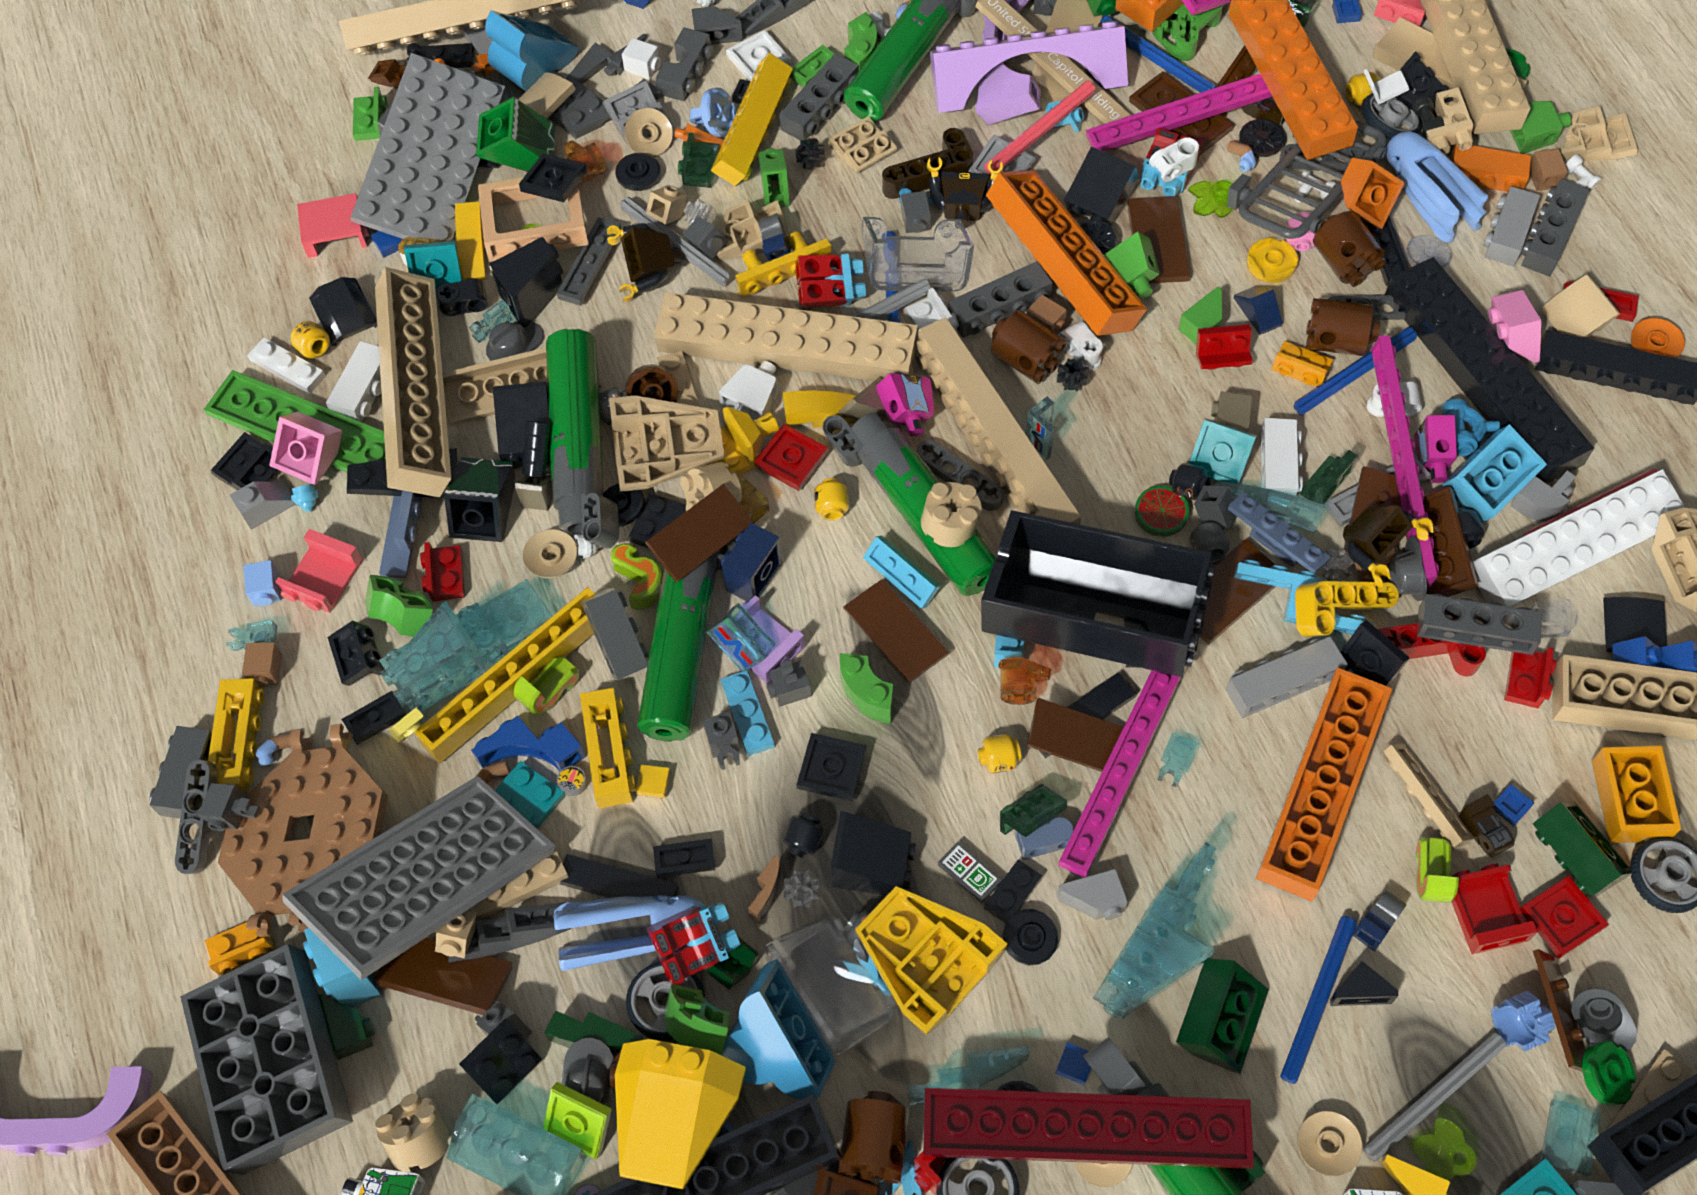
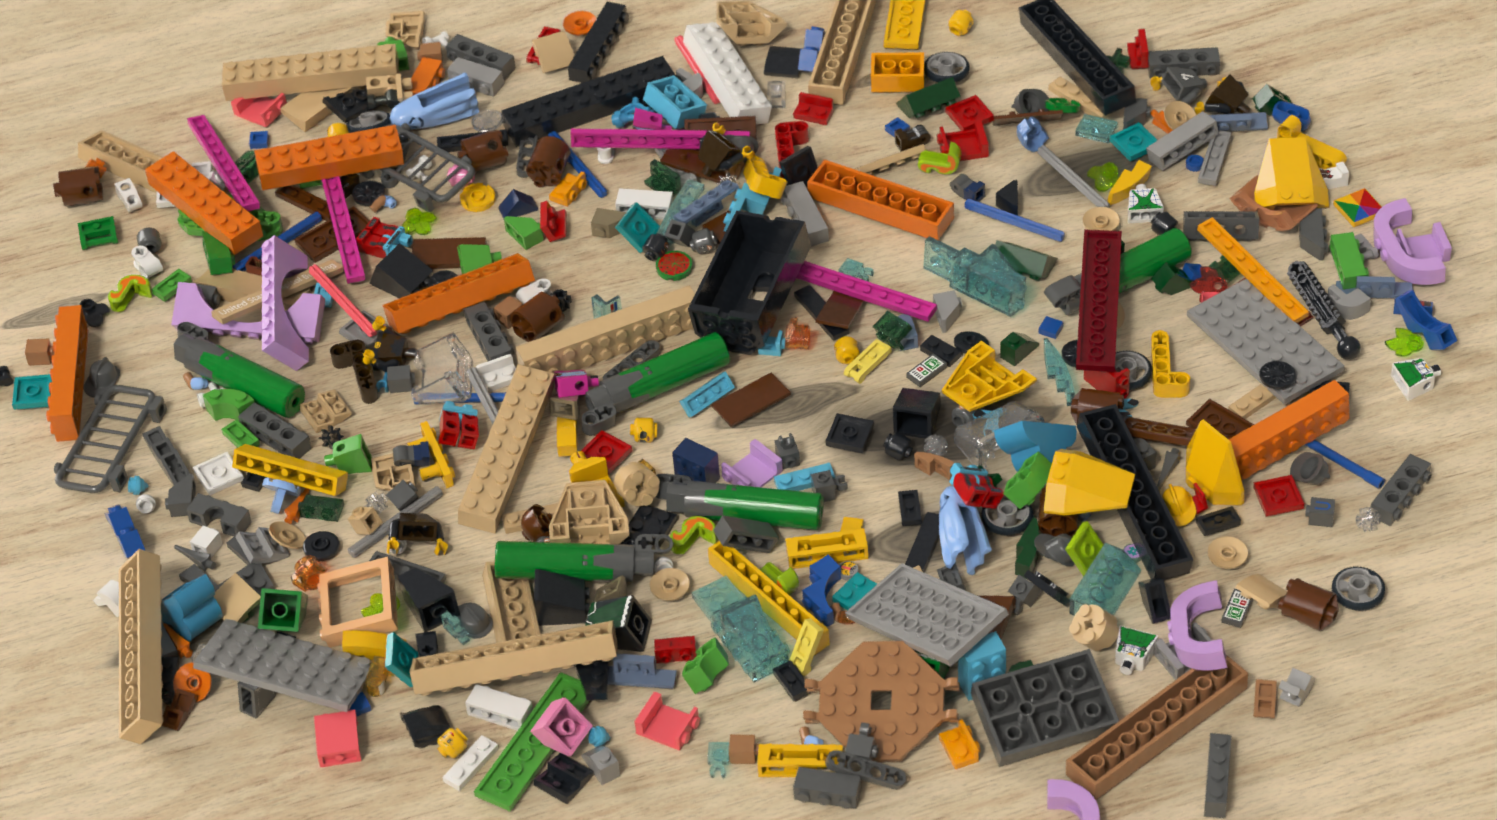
camera: 85 degrees left, 15 degrees down
light blue brick [243,560,281,606] -> none
black bracket [327,620,384,686] -> none
bright green bracket [353,86,388,141] -> none
black plate [519,154,588,202] -> none
black axle [522,421,551,477] -> none
reddish brown piece [645,483,753,582] -> none
clear light blue panel [706,603,775,672] -> none
white torso [719,361,778,420] -> none
bright green brick [839,653,893,724] -> none
tan brick [921,482,981,547] -> none
white piece [1149,138,1199,182] -> none
orange slope [1341,158,1405,229] -> none
white bracket [1363,69,1409,105] -> none
dark grey brick [1417,594,1542,655] -> none
bright pink slope [1488,290,1541,363] -> none
none -> light yellow plate [844,339,892,384]
none -> dark green slope [1000,332,1039,366]

